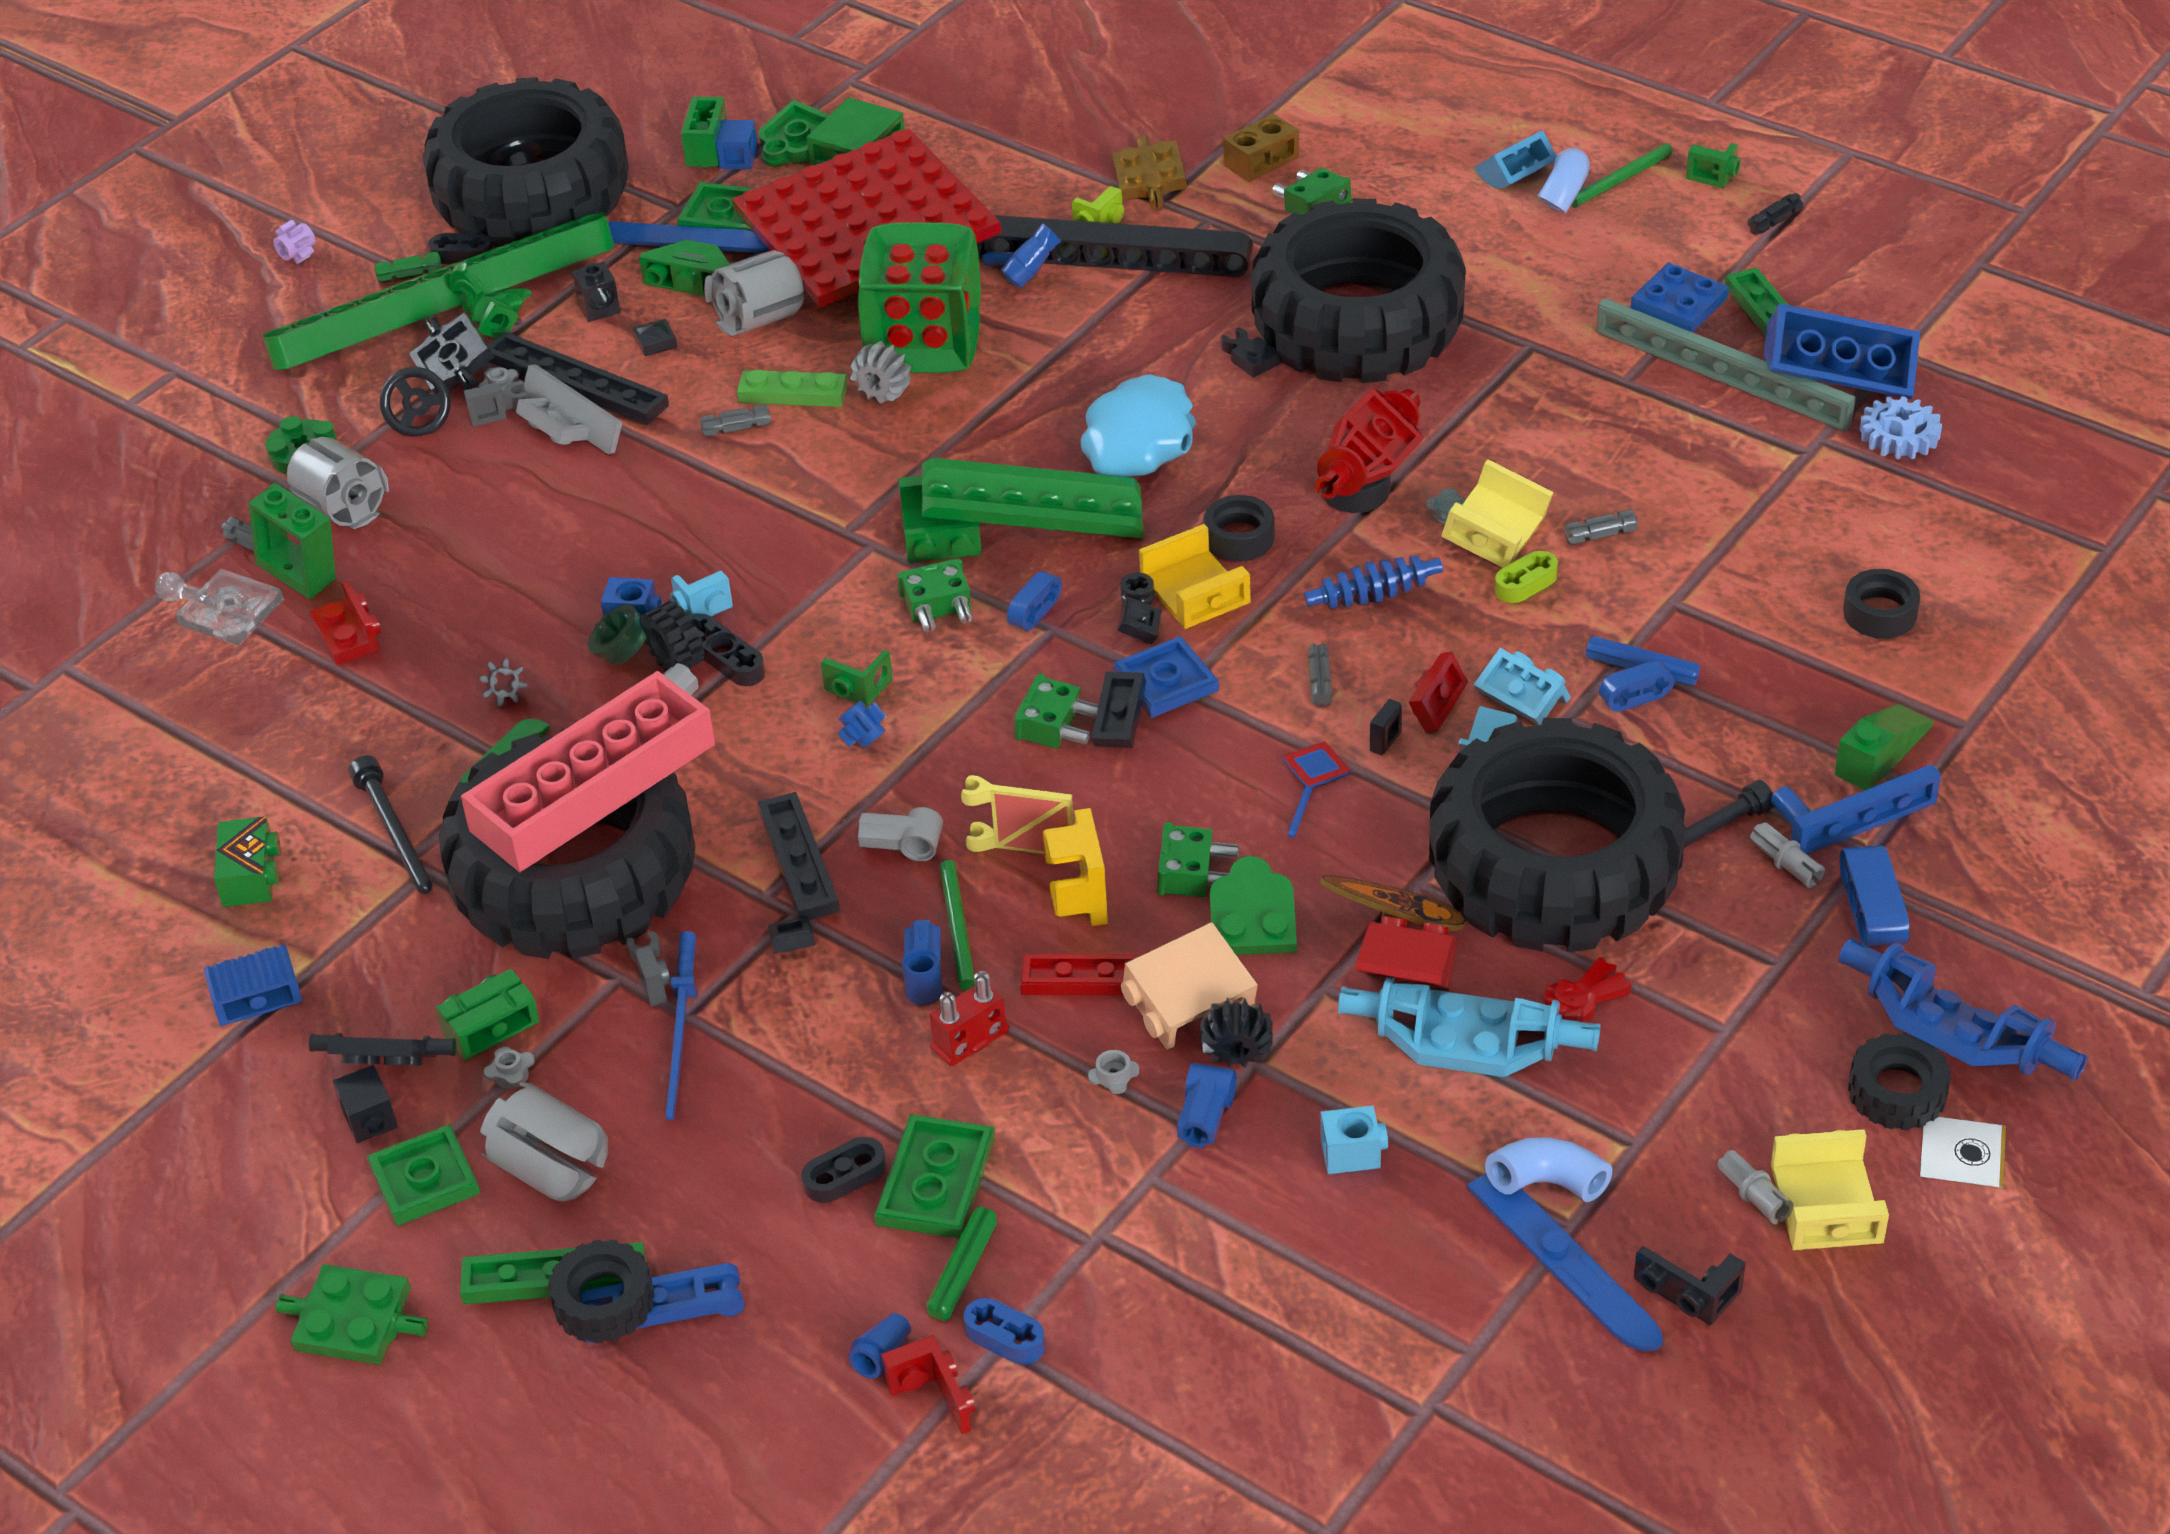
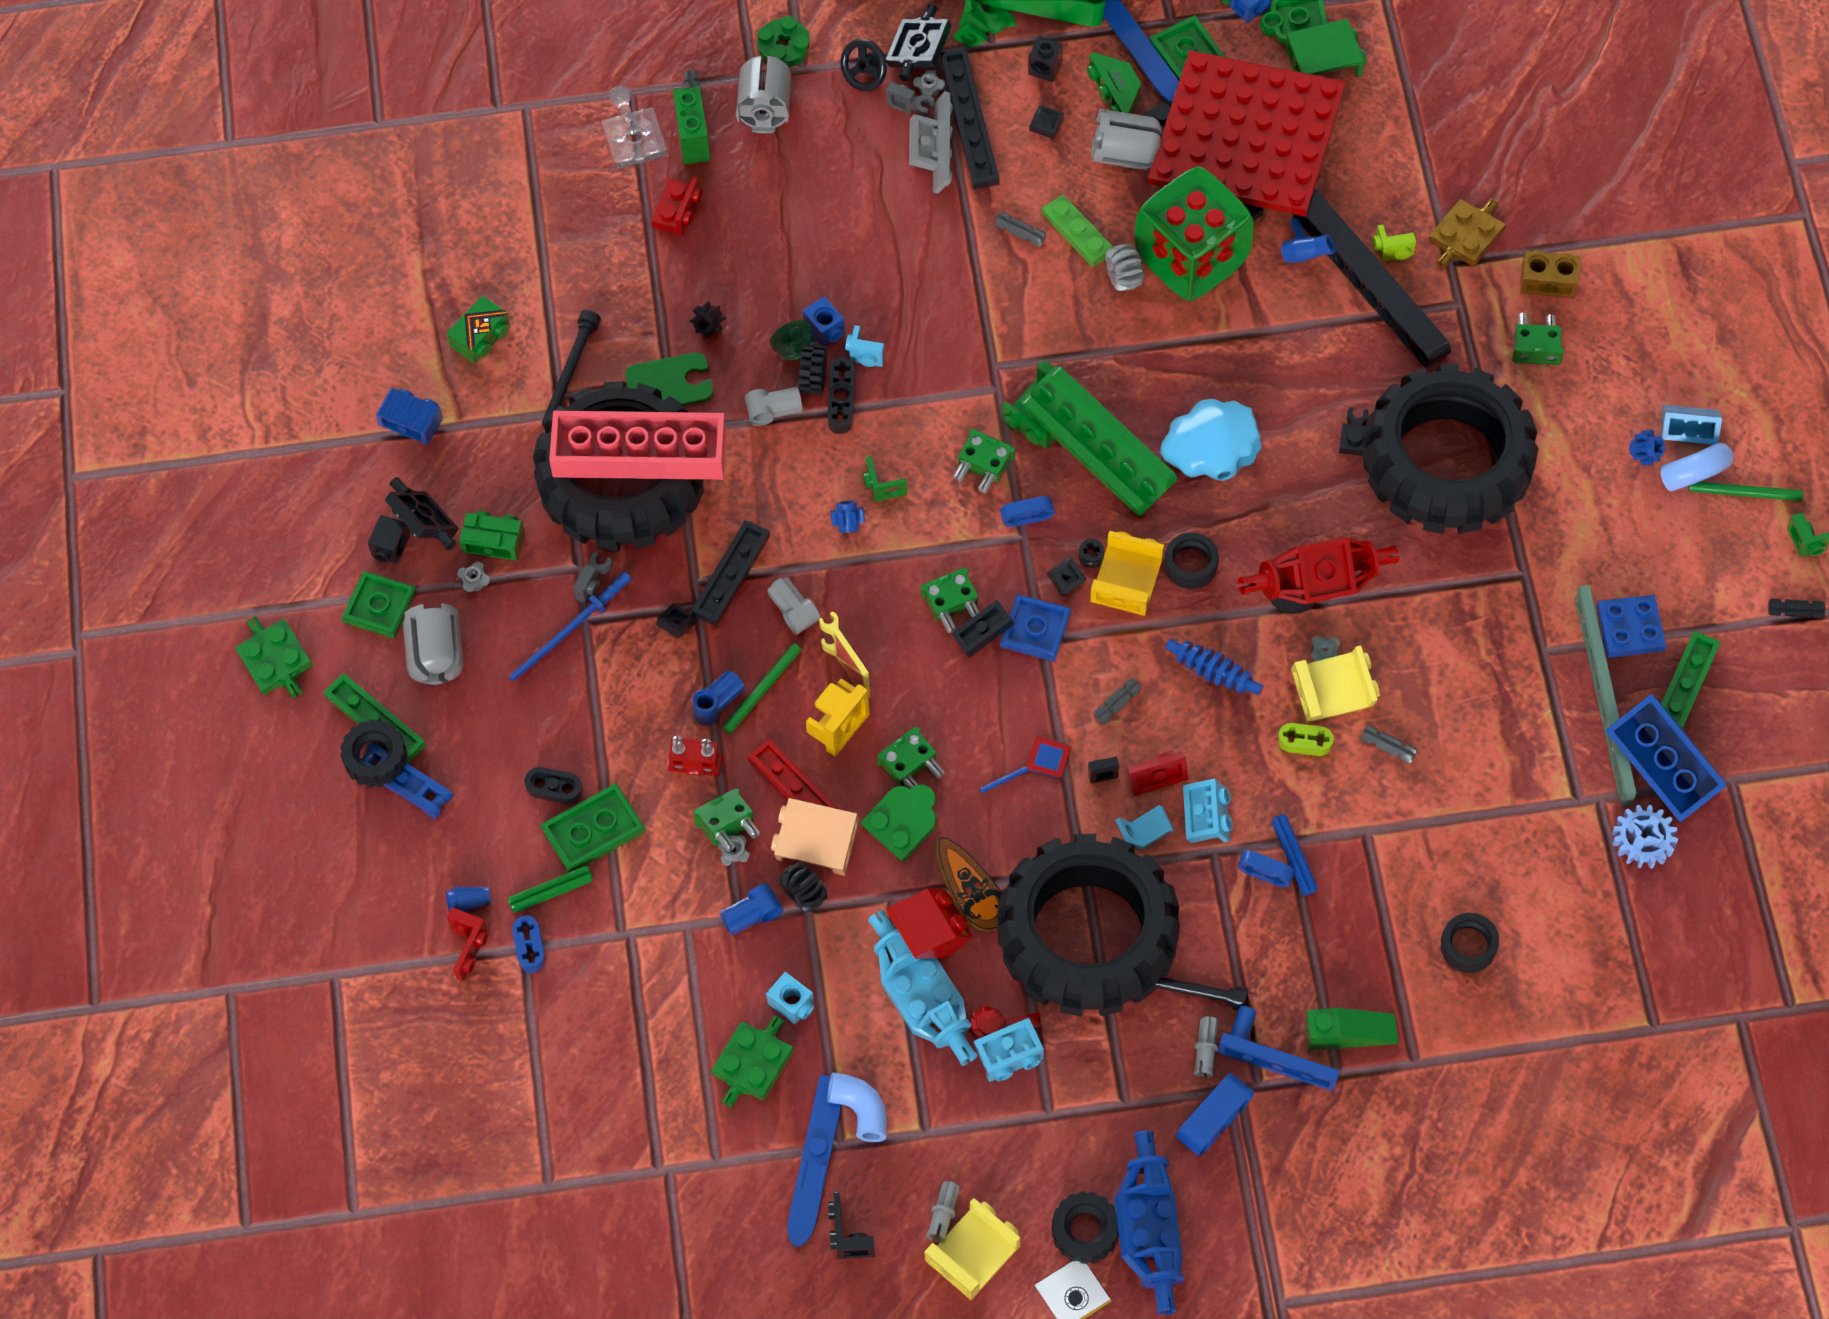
camera: 45 degrees right, 20 degrees up
none -> green piece [693,789,760,852]
none -> green plate [711,1016,794,1108]
none -> medium azure bracket [974,1018,1044,1082]
none -> blue gear [1629,430,1665,466]

